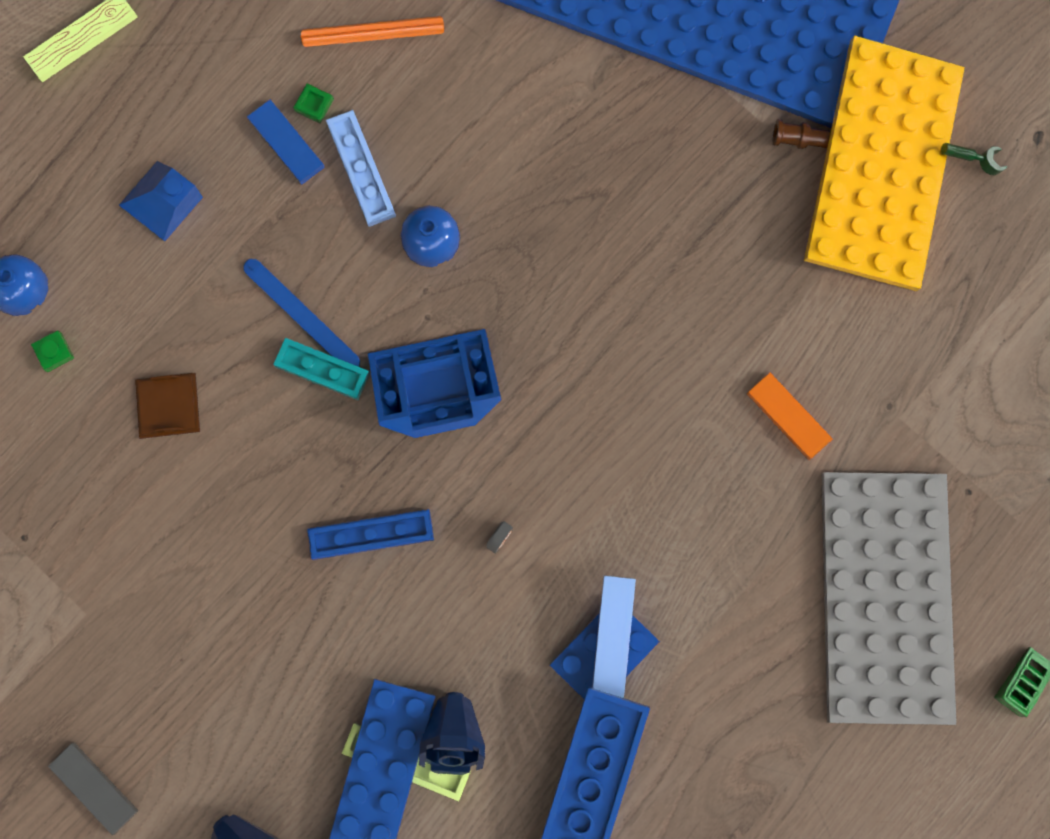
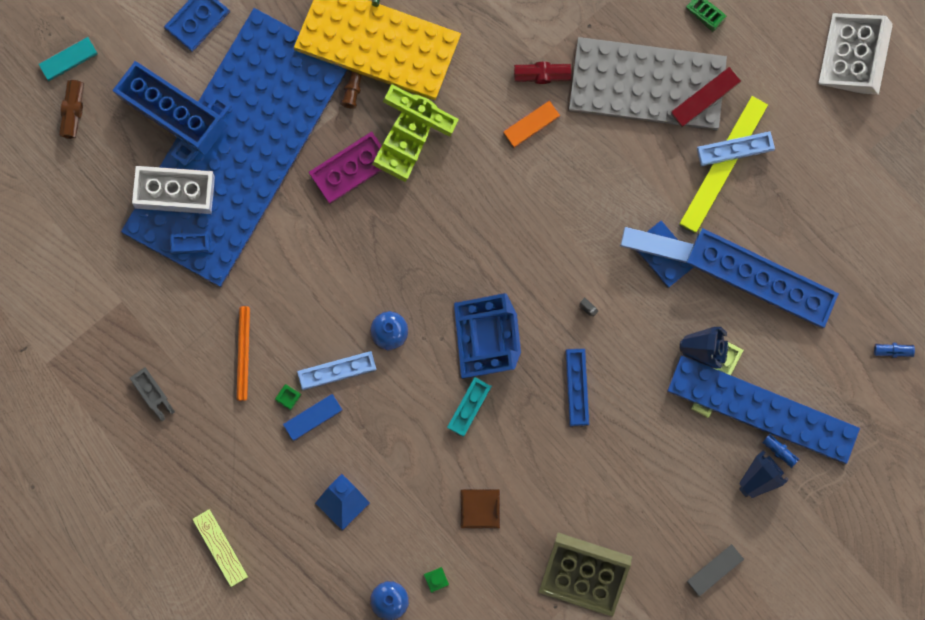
camera: 90 degrees left, 0 degrees up
blue piece [244,259,360,367] -> none
none -> magenta plate [308,131,382,205]
none -> lime slope [372,84,459,182]
none -> dark red piece [514,61,571,84]
none -> olive slope [539,533,632,617]
none -> dark red tile [670,67,741,128]
none -> neon yellow tile [679,96,768,234]
none -> light blue tile [696,131,775,166]

